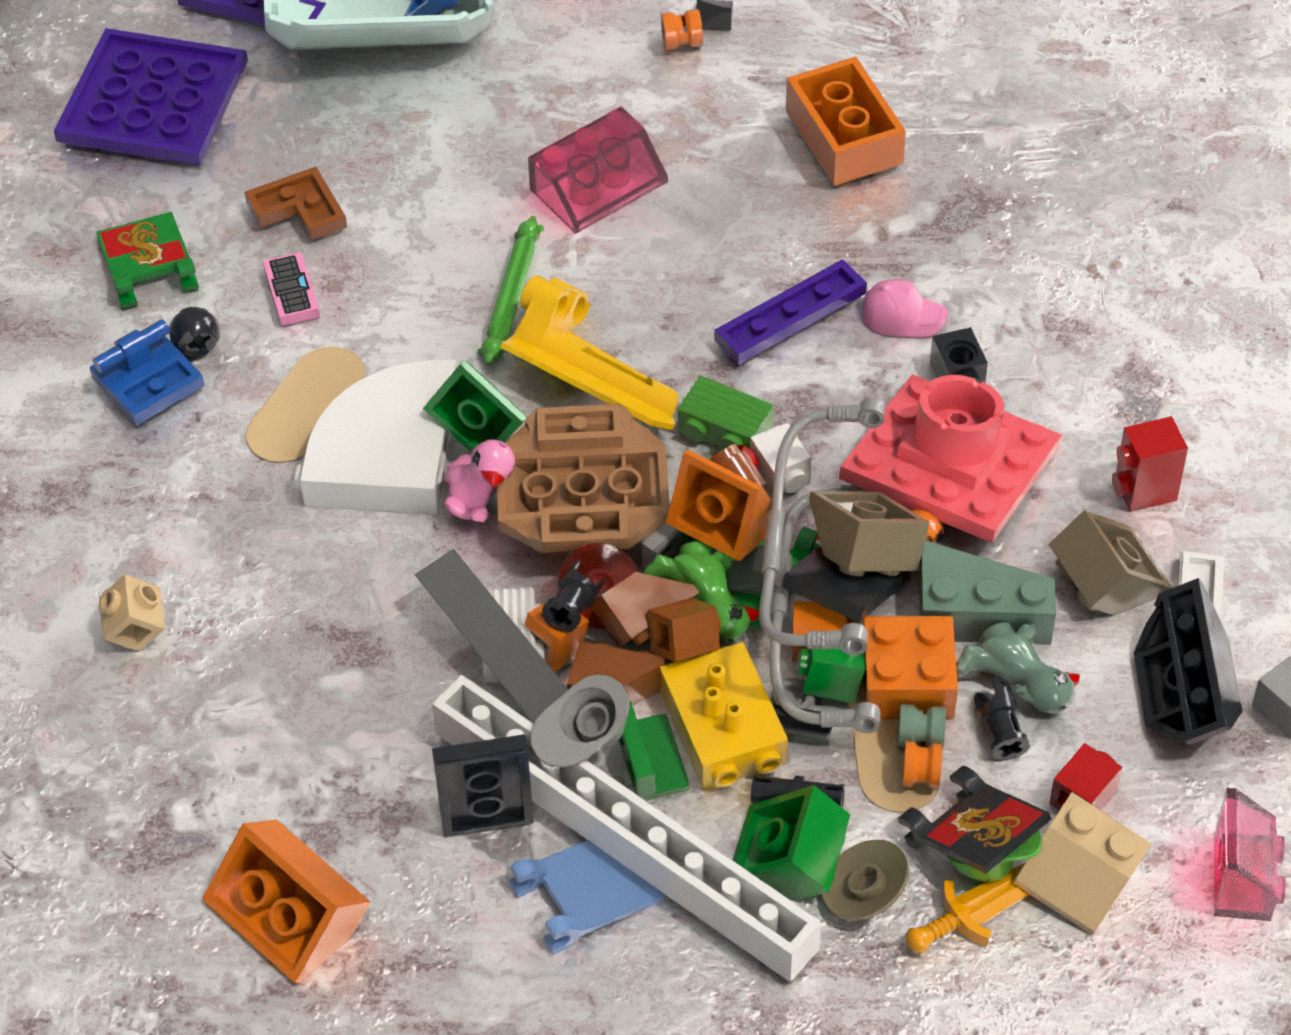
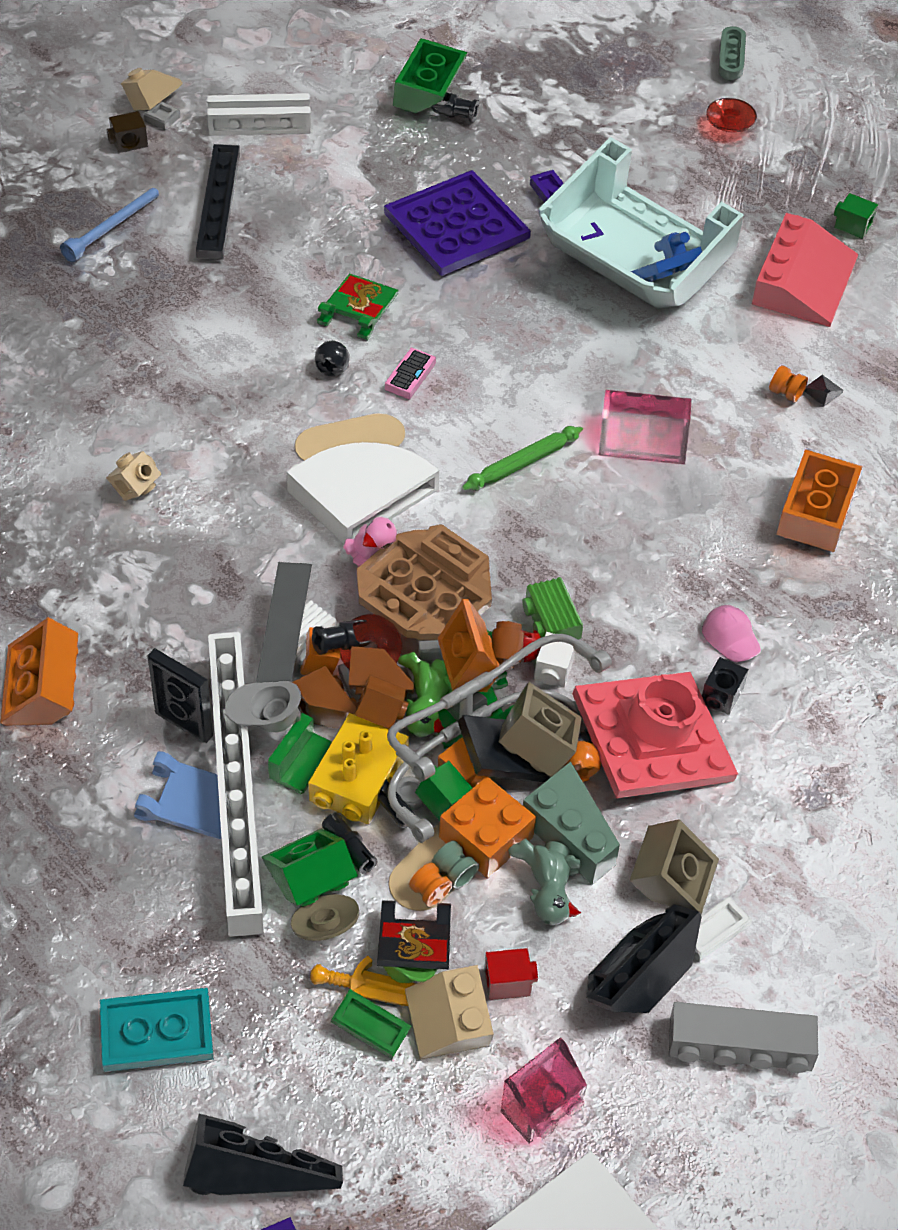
camera: 40 degrees right, 0 degrees up
blue plate [89,319,205,426] -> none
dark orange plate [244,166,347,240] -> none
green slope [423,360,528,453] -> none
yellow panel [500,275,678,430] -> none
dark purple plate [714,259,867,365] -> none
black piece [974,676,1030,761] -> none
red brick [1112,416,1188,512] -> none
none -> green tile [331,989,411,1059]

